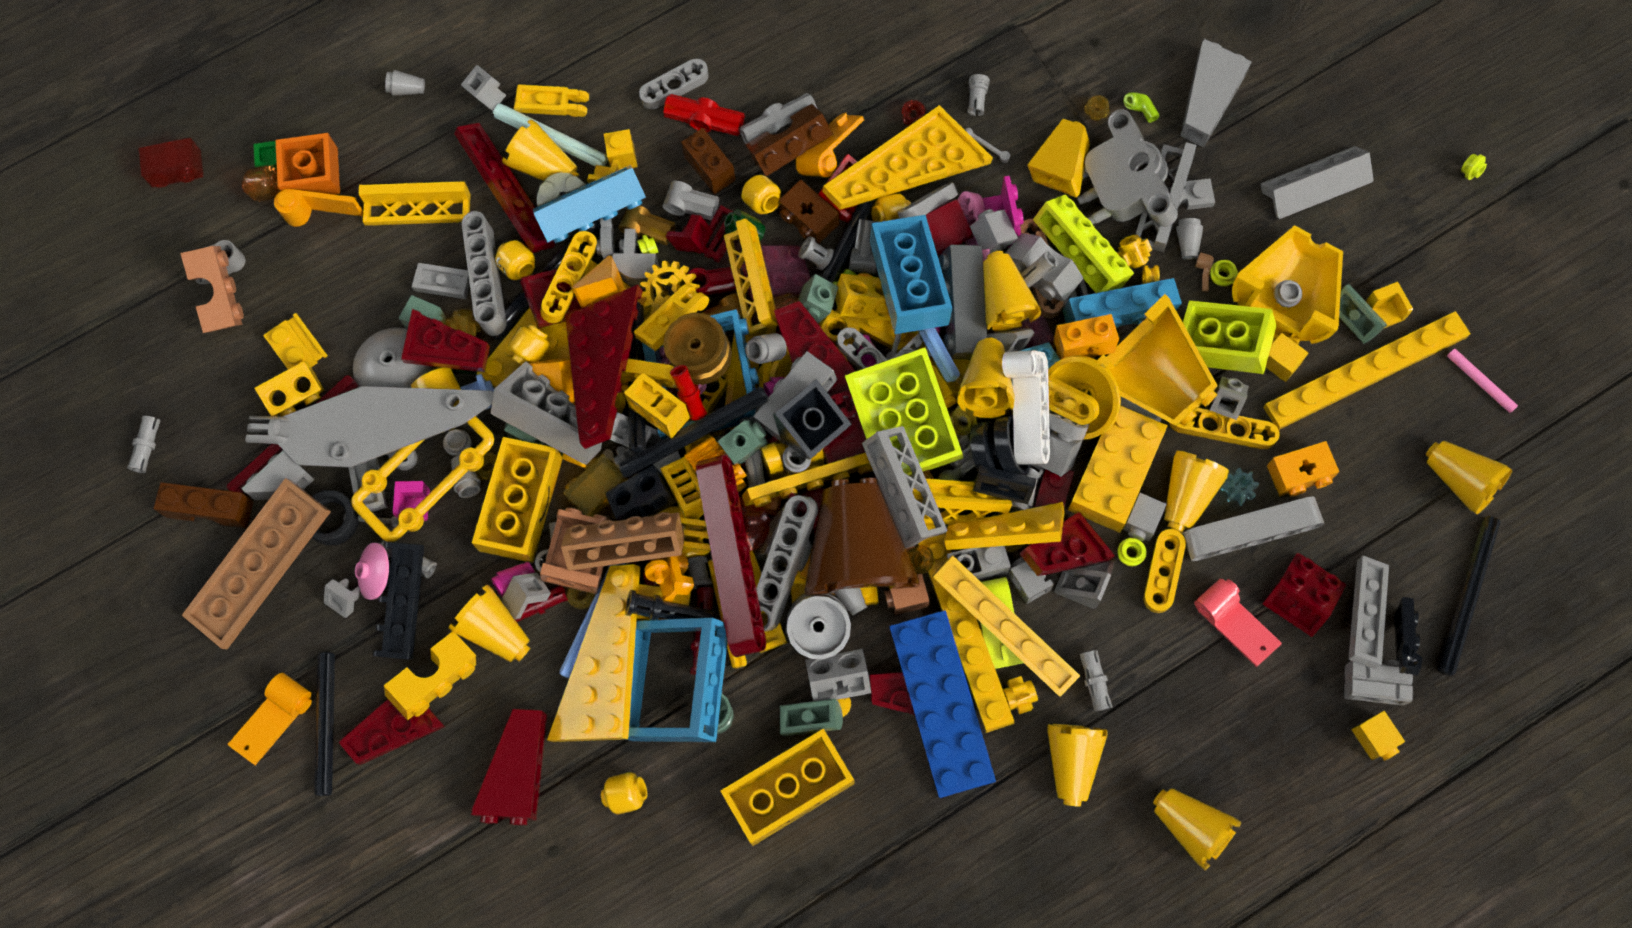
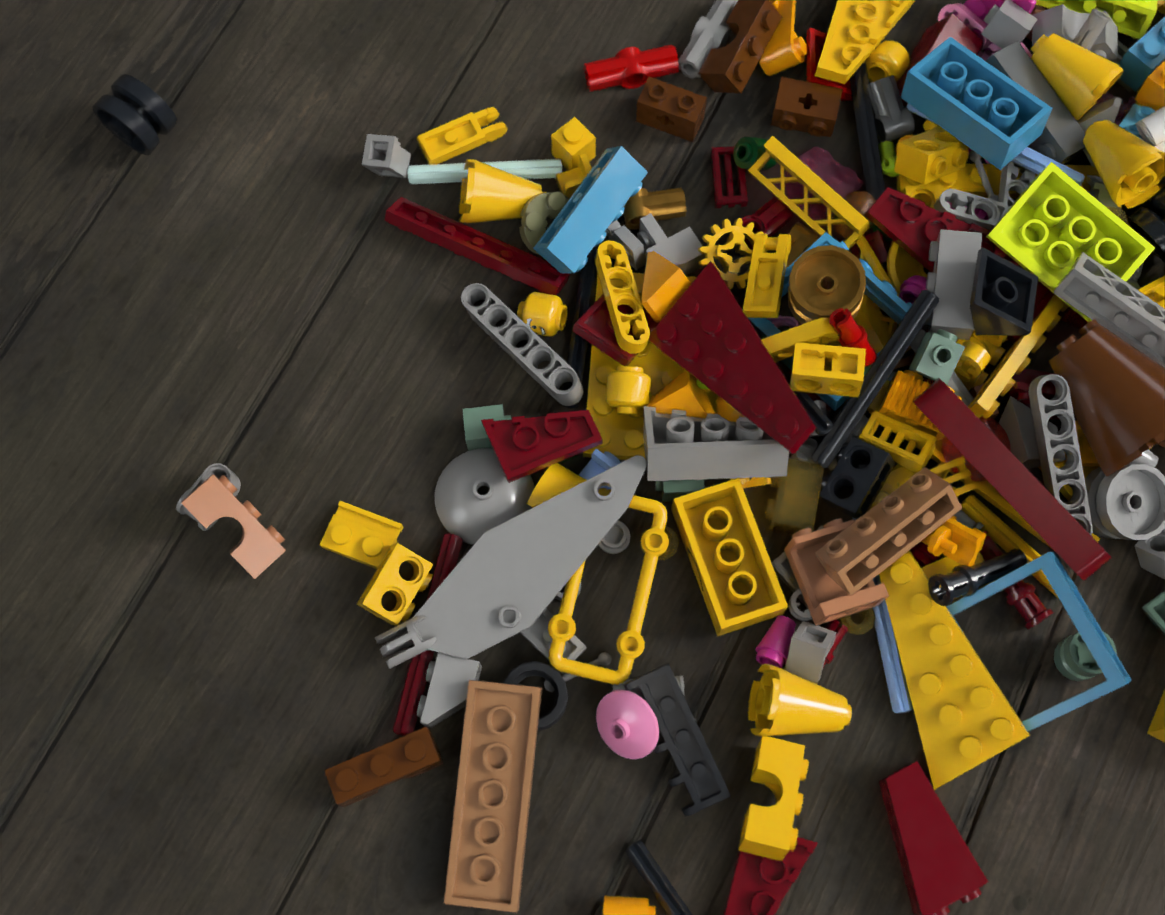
camera: 35 degrees left, 0 degrees up
light grey pin [127,416,161,473] -> none
clear red brick [139,138,204,188] -> none
clear orange head [242,165,280,202] -> none
green plate [254,141,277,172] -> none
light orange door [274,189,363,227] -> none
orange brick [276,133,340,195] -> none
light grey tile [324,579,360,618] -> none
yellow fence [359,181,470,225] -> none
light grey cone [385,70,425,96] -> none
dark pink panel [393,481,430,521] -> none
light grey plate [412,263,470,299] -> none
clear yellow gear [446,309,481,336] -> none
light grey cone [451,455,481,498] -> none
yellow head [601,772,647,815] -> none
neon yellow plate [637,234,658,254] -> none
light grey beam [639,59,709,109] -> none
light grey piece [662,181,719,220] -> none
dark red panel [665,214,713,253] -> none
yellow head [742,175,781,215] -> none
light grey brick [745,333,787,364] -> none
light grey cone [783,447,811,474] -> none
light grey bush [798,236,834,271] -> none
sand green brick [798,274,839,323] -> none
light grey beam [897,182,958,219] -> none

